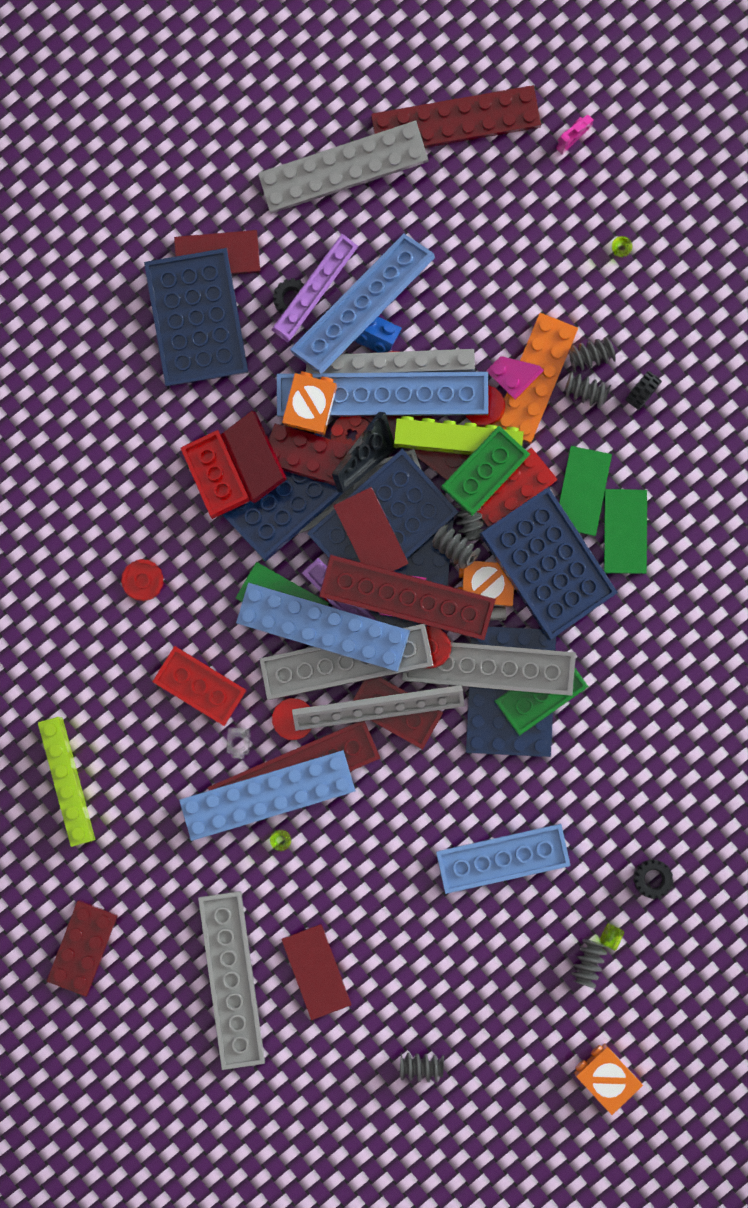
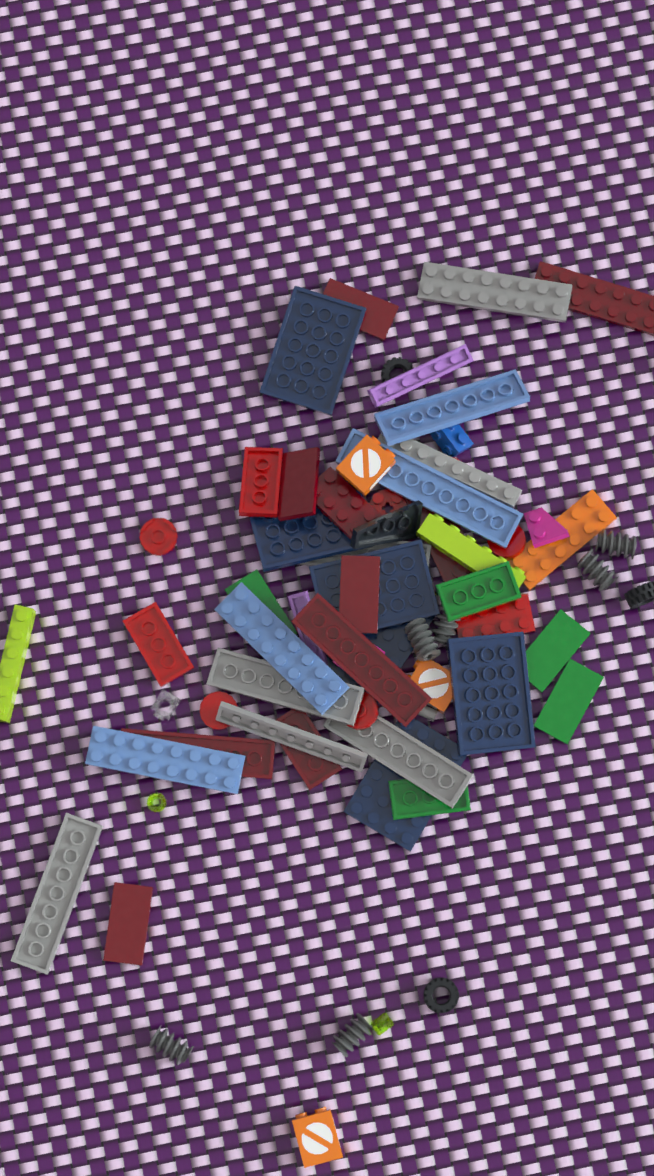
camera: 30 degrees right, 5 degrees down
medium blue plate [436,824,571,894] -> none

